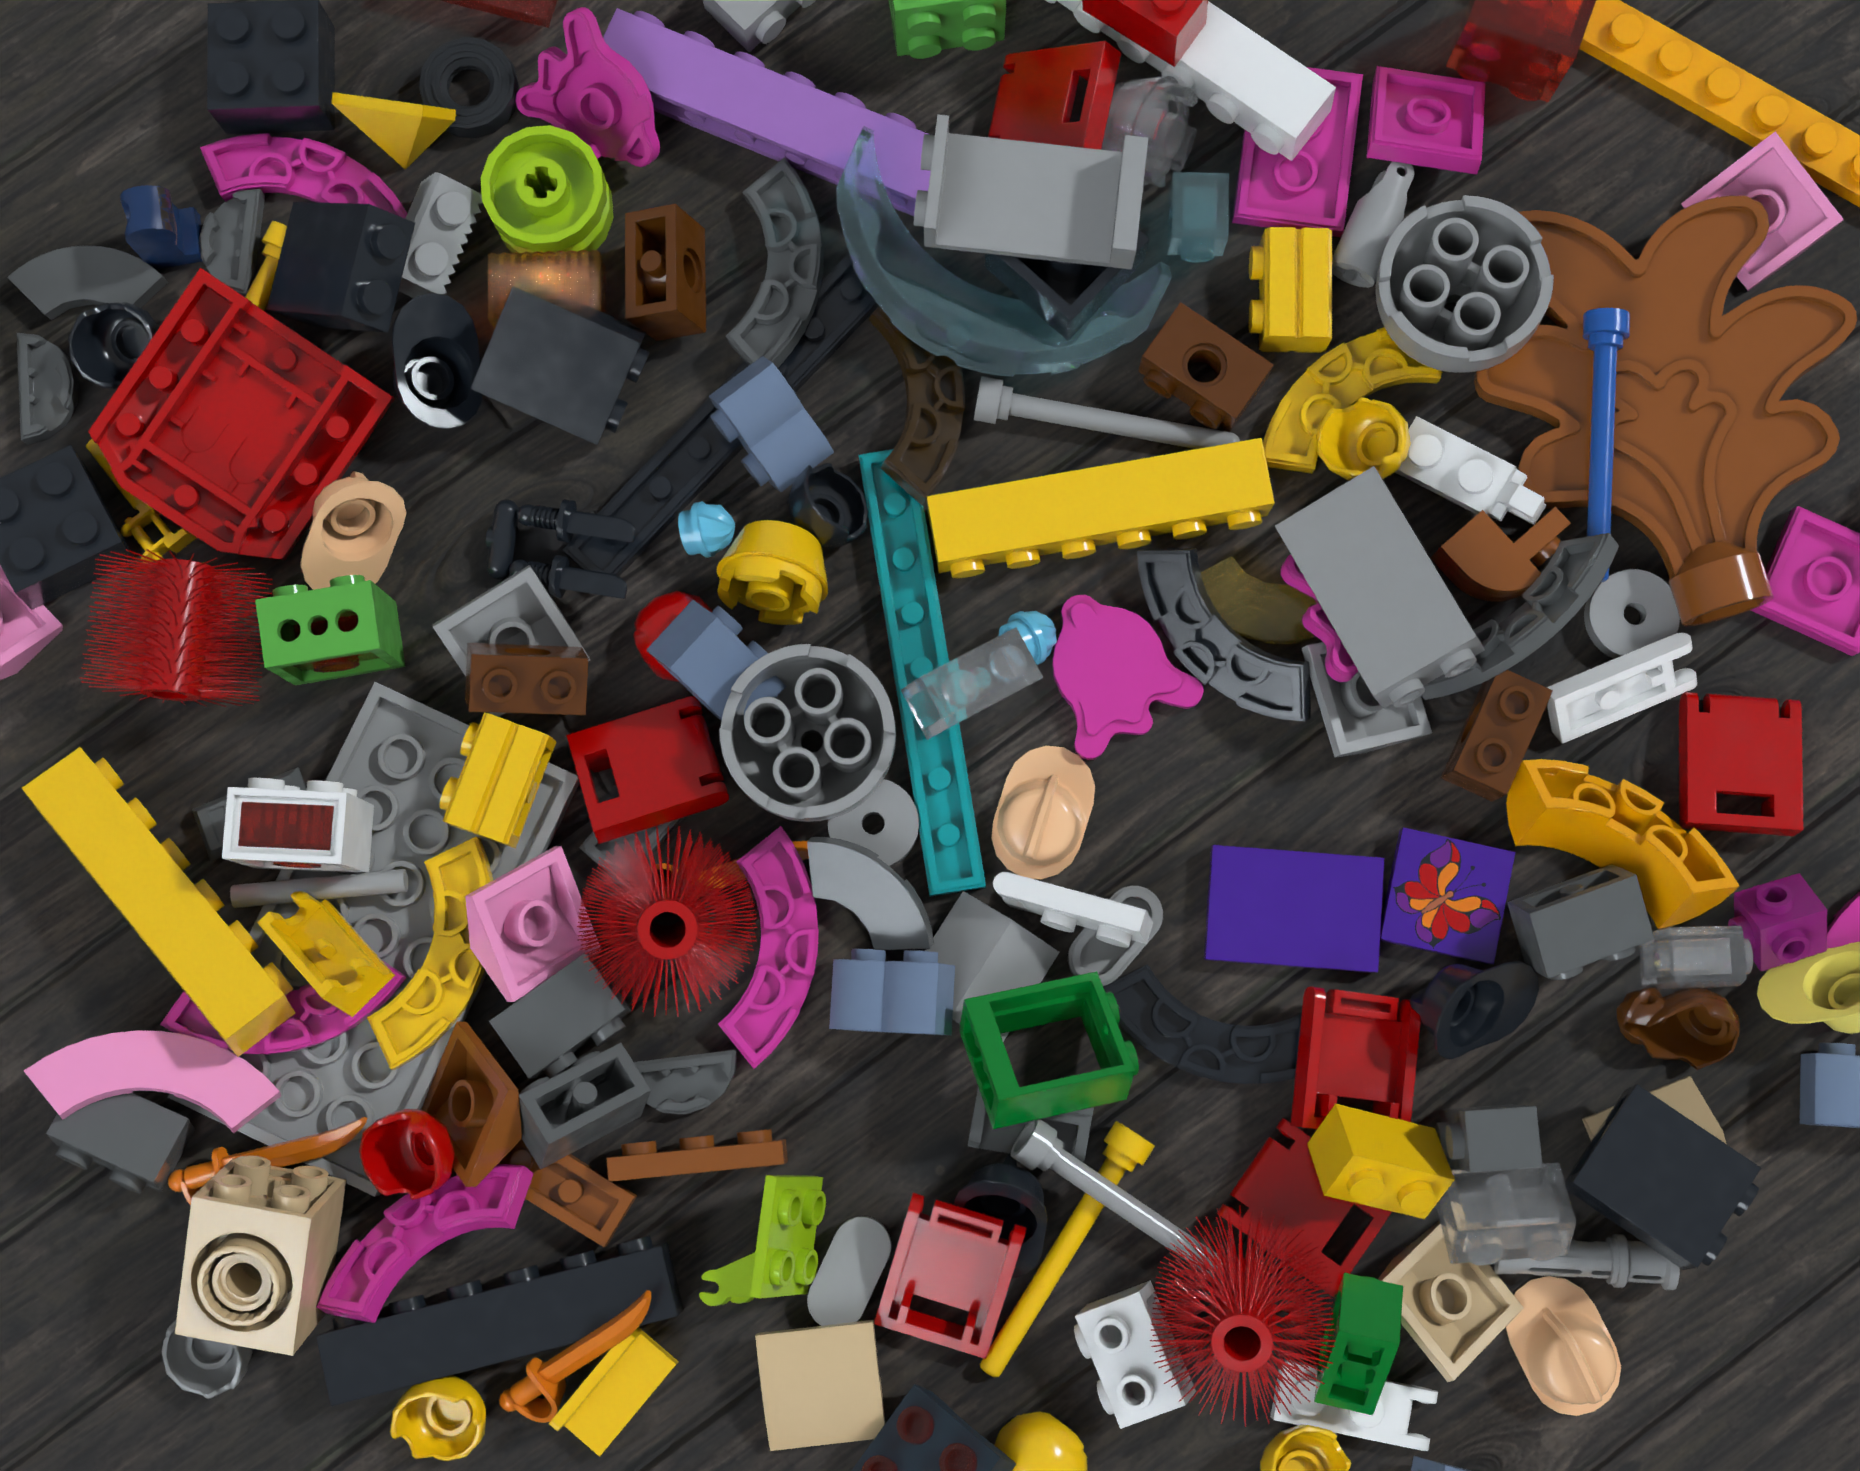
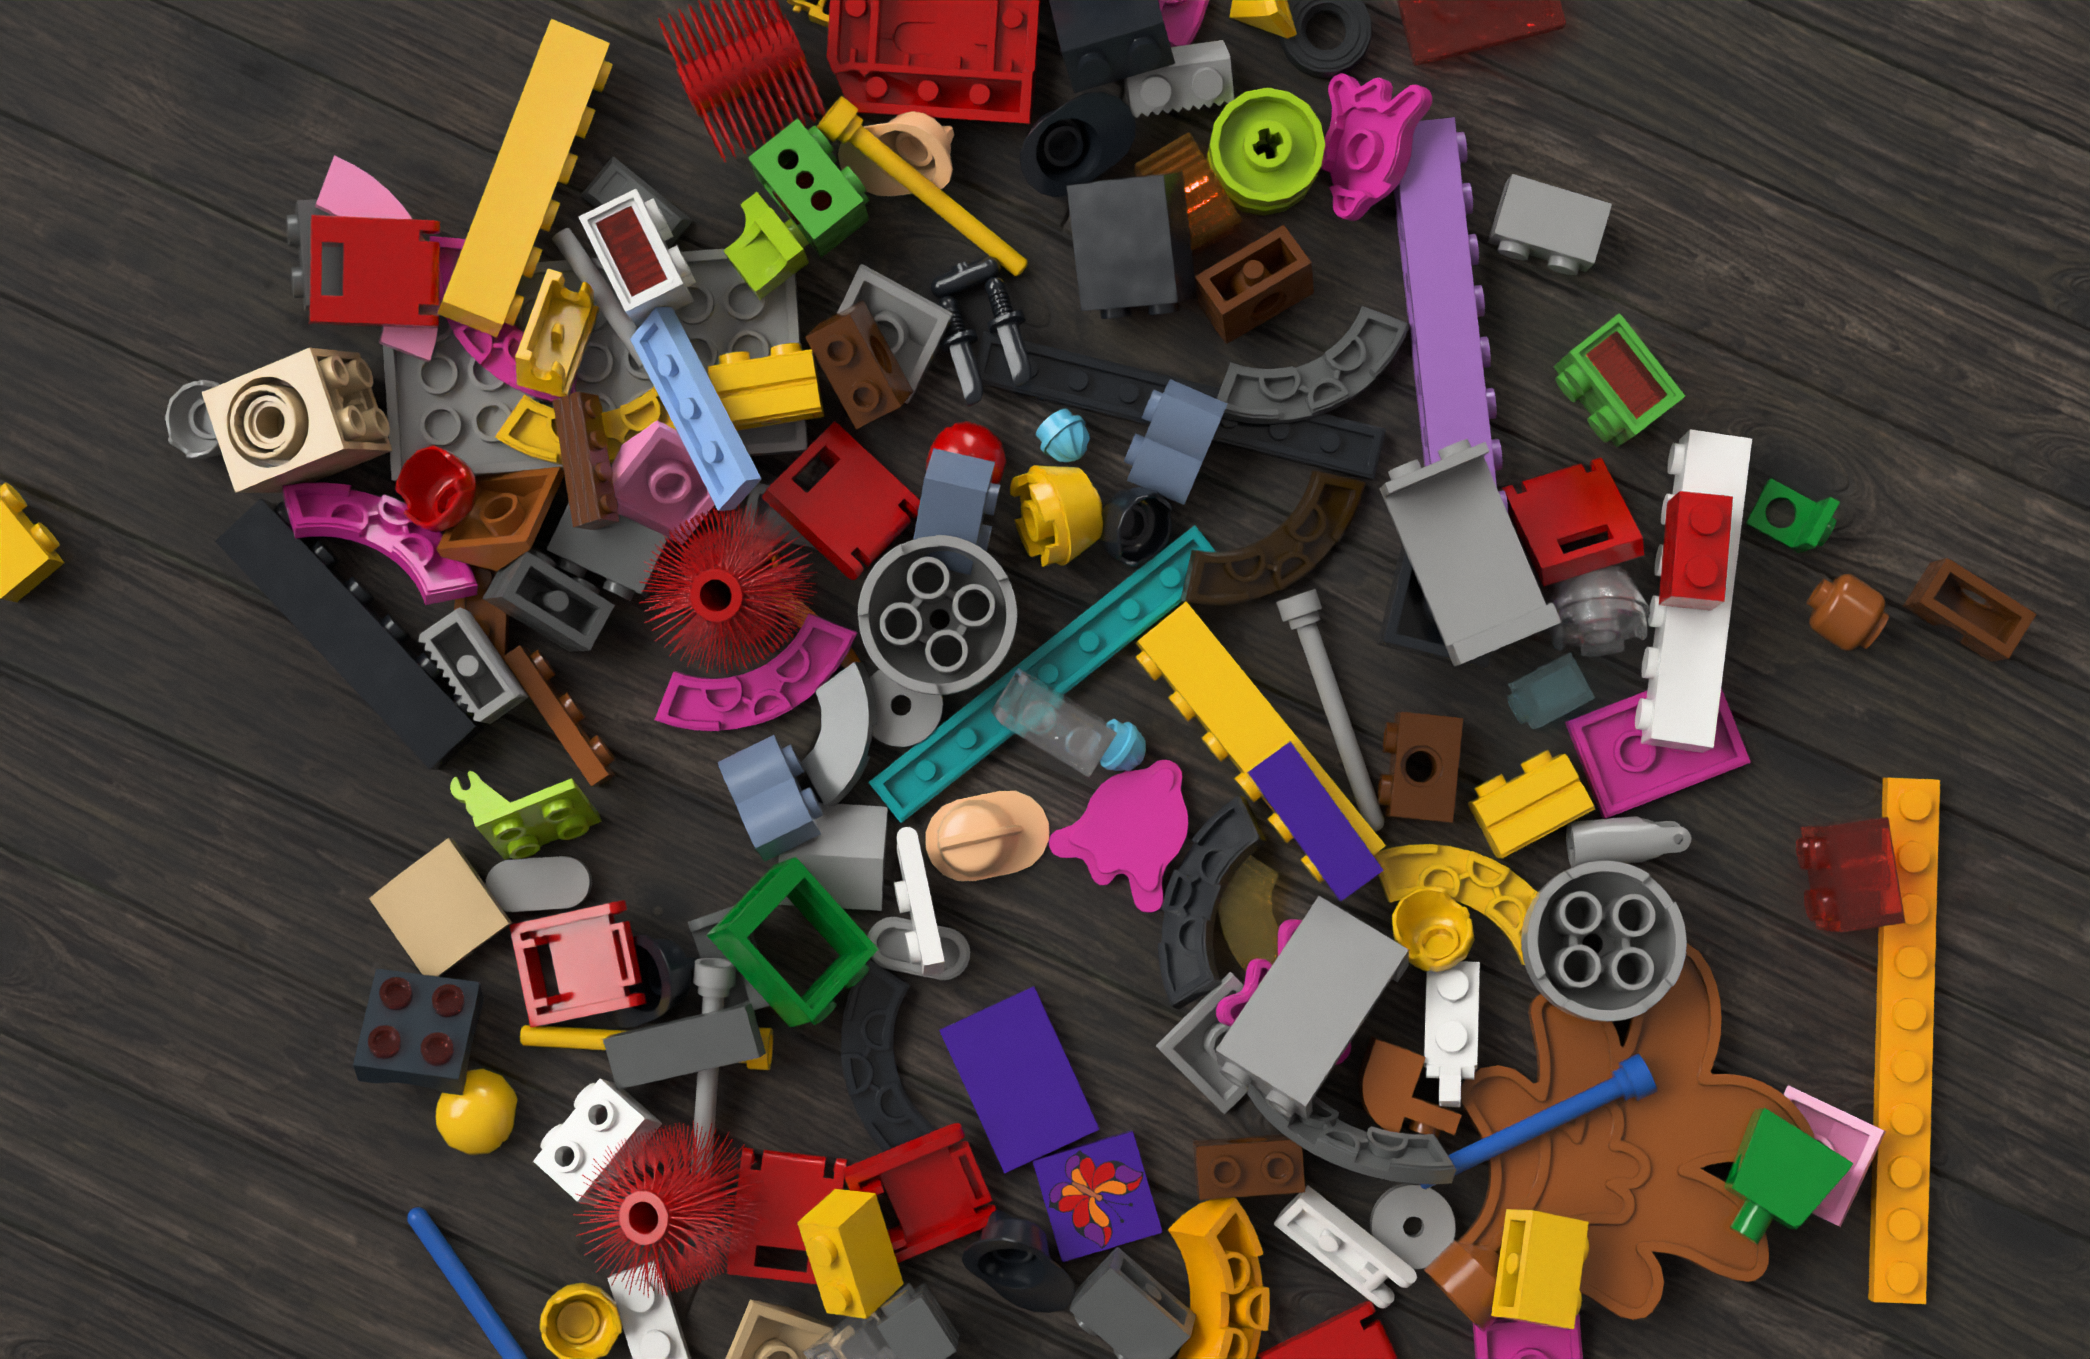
camera: 55 degrees right, 5 degrees up
orange sword [168,1117,368,1205] -> none
yellow hair [390,1375,486,1461] -> none
orange sword [499,1290,651,1423] -> none
yellow panel [549,1327,679,1457] -> none
dark grey tile [634,1050,738,1114] -> none
clear light blue windscreen [836,126,1172,377] -> none
green brick [1314,1273,1403,1416] -> none
dark pink tile [1367,66,1485,175] -> none
none -> red container [309,215,440,328]
none -> light grey brick [418,607,529,724]
none -> reddish brown piece [553,391,619,530]
none -> dark grey tile [603,1002,766,1090]
none -> light blue plate [630,307,761,511]
none -> lime brick [723,192,809,300]
none -> yellow piece [817,96,1028,276]
none -> dark purple tile [1247,741,1384,901]
none -> yellow brick [1491,1209,1589,1329]
none -> green torso [1724,1108,1853,1245]

